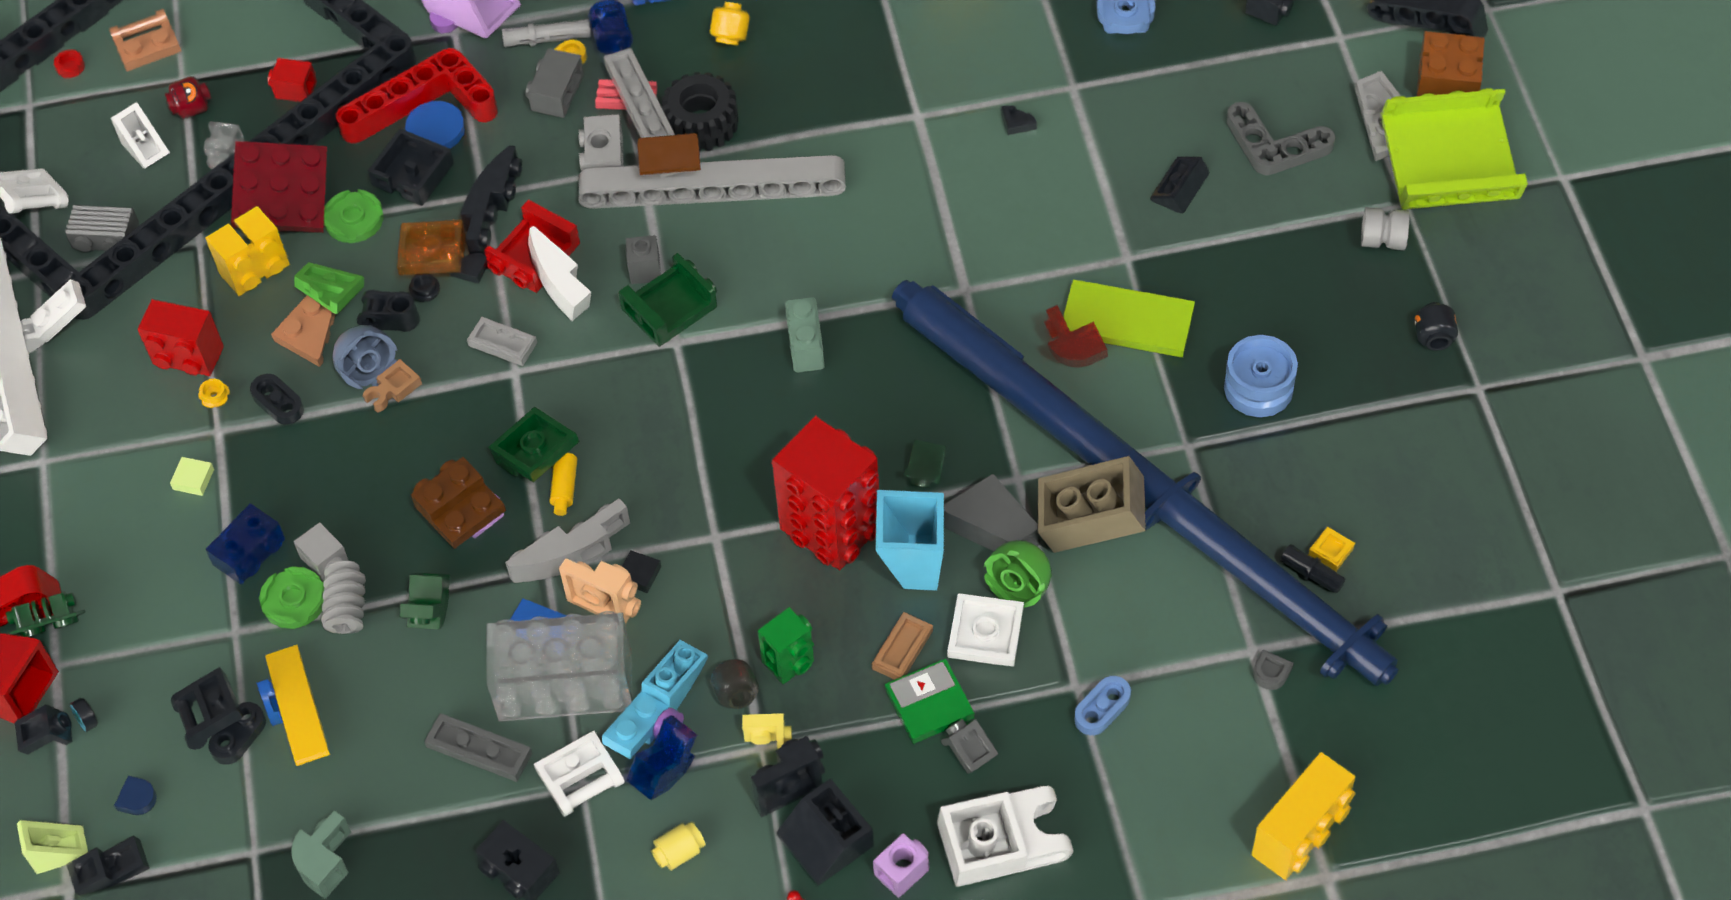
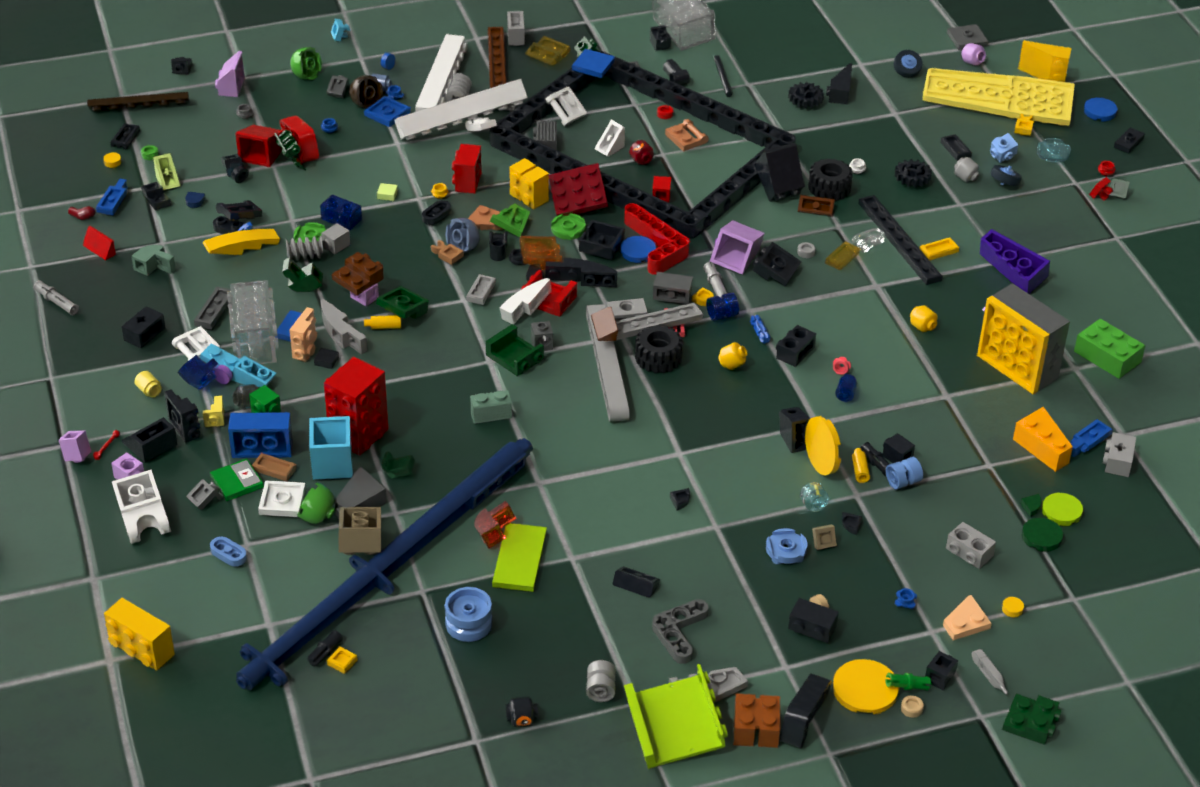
camera: 80 degrees right, 15 degrees down
clear brick [204,122,244,169] -> none
dark grey tile [1253,650,1294,690] -> none
none -> blue brick [228,412,293,458]

